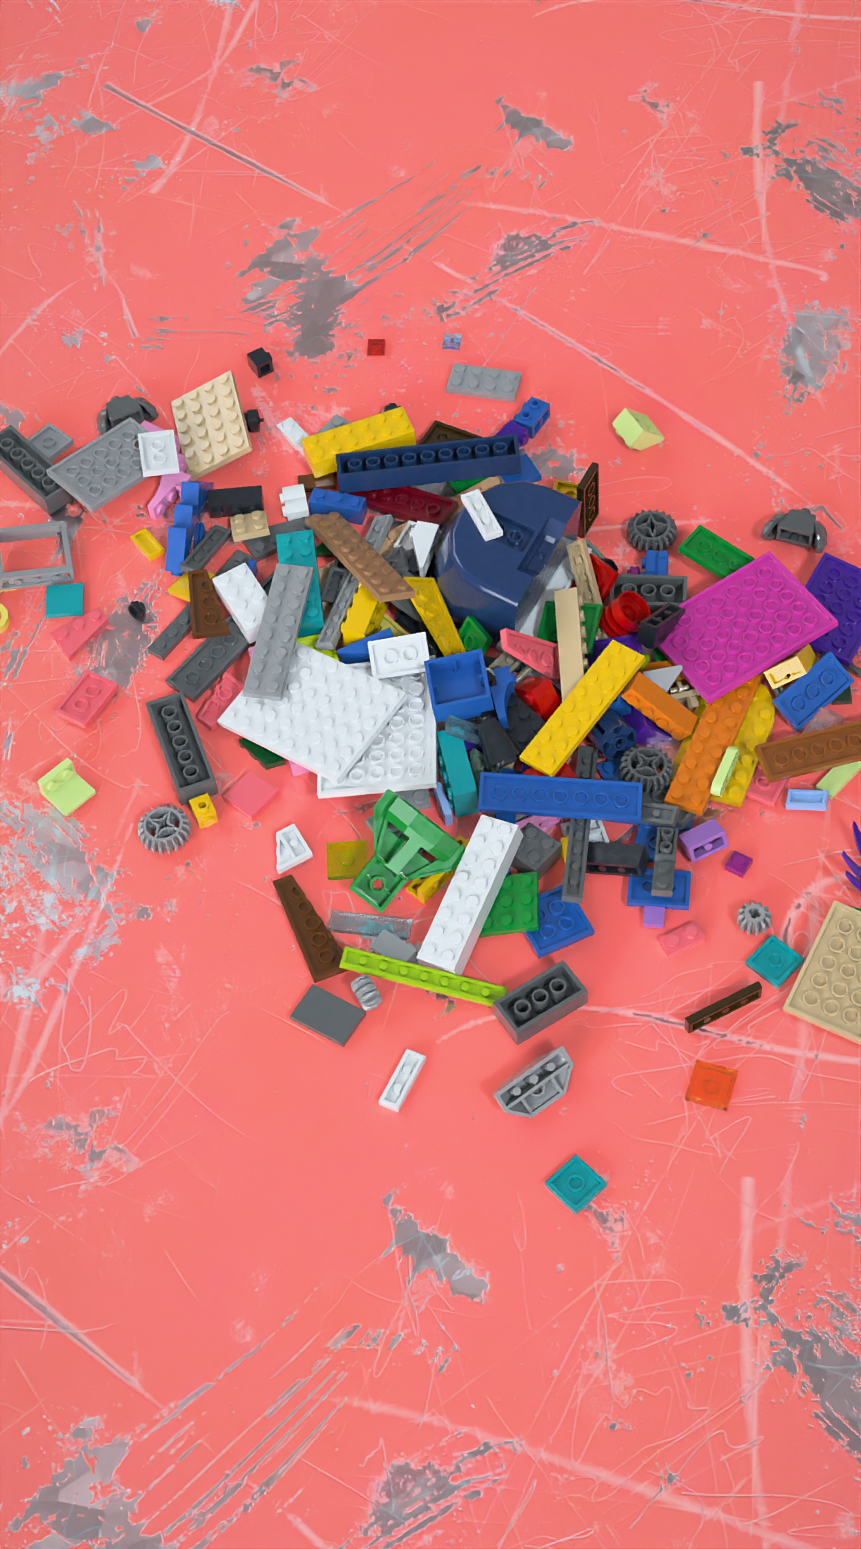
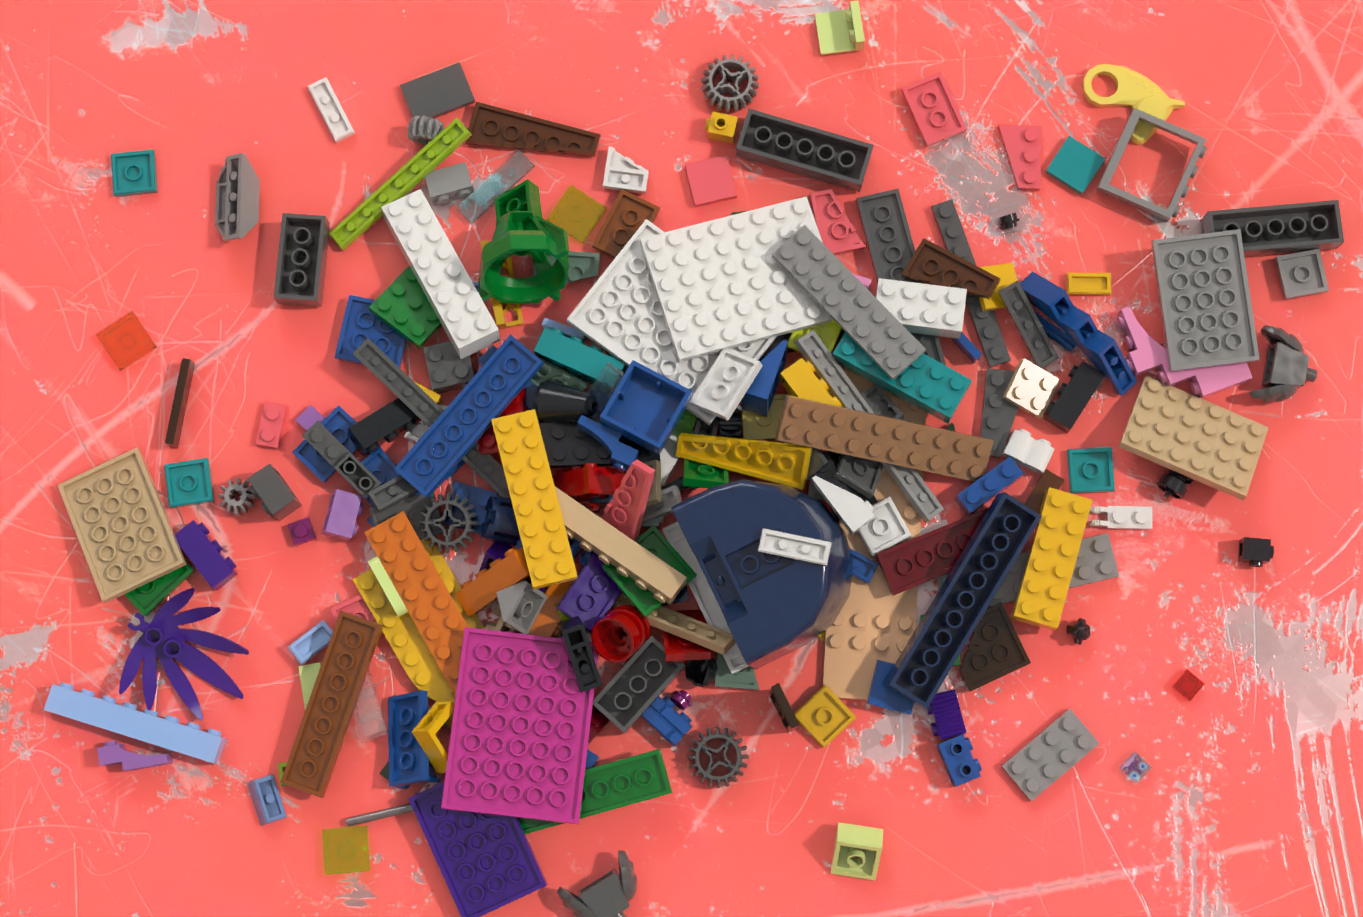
camera: 125 degrees right, 25 degrees up
white plate [138,430,180,477] -> none
none -> dark purple brick [175,520,238,590]
none -> dark grey brick [248,463,302,521]
none -> dark orange plate [592,189,660,258]
none -> teal tile [1066,447,1115,494]

